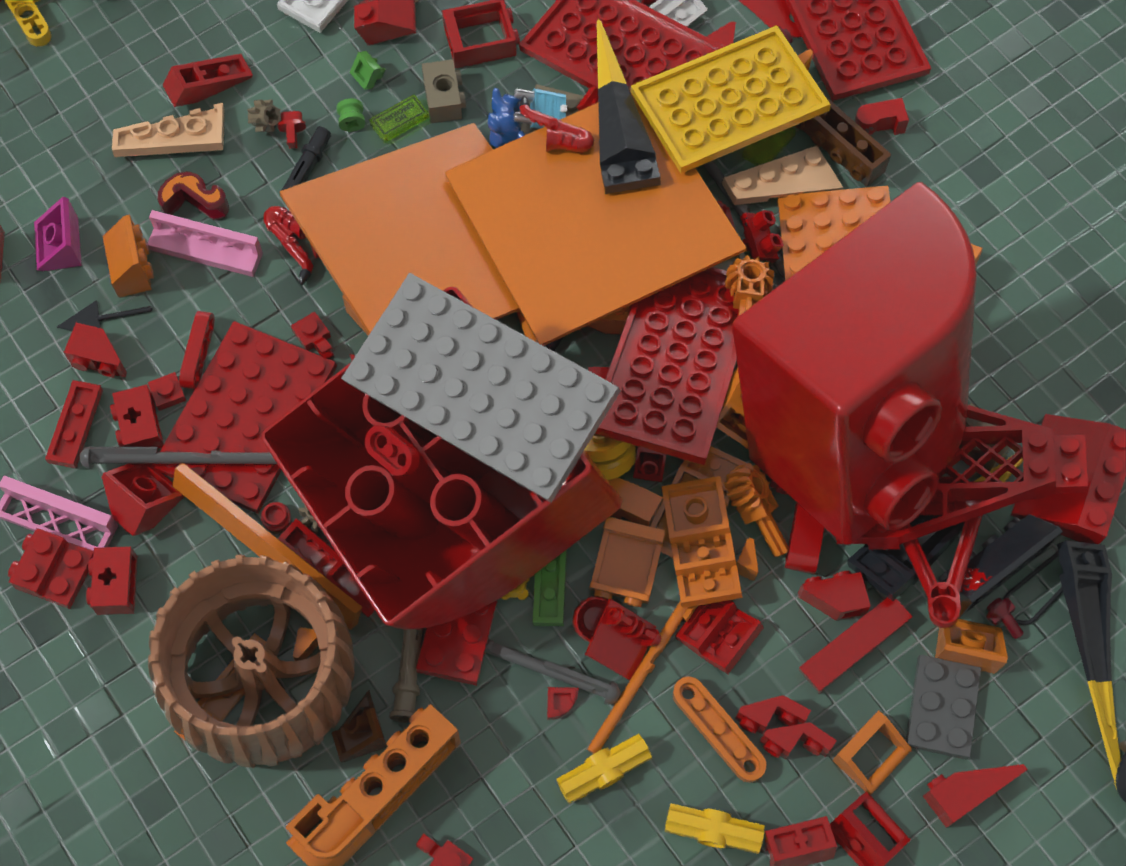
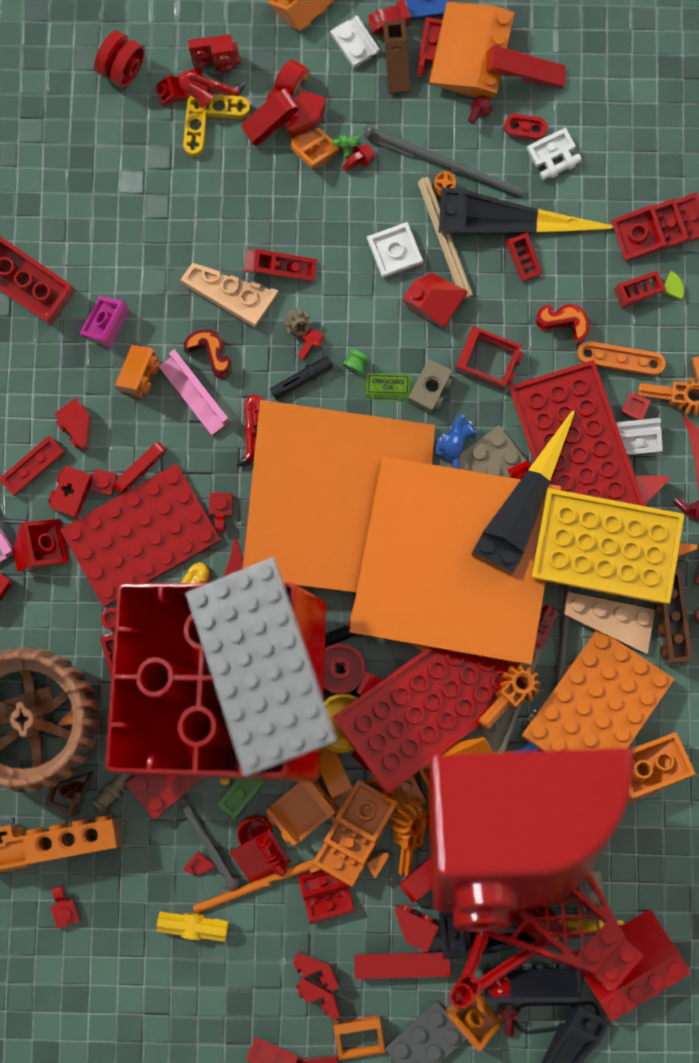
camera: 40 degrees right, 15 degrees up
black piece [57,300,153,331] -> none
dark grey bar [80,446,277,469] -> none
orange tile [173,463,362,630] -> none
bright green tile [350,51,386,90] -> none
red plate [365,425,420,476] -> none
medium azure piece [513,88,567,129] -> none
red piece [519,95,594,153] -> none
yellow piece [664,803,765,854] -> none
orange plate [673,677,767,783] -> none
red hips [740,210,784,263] -> none

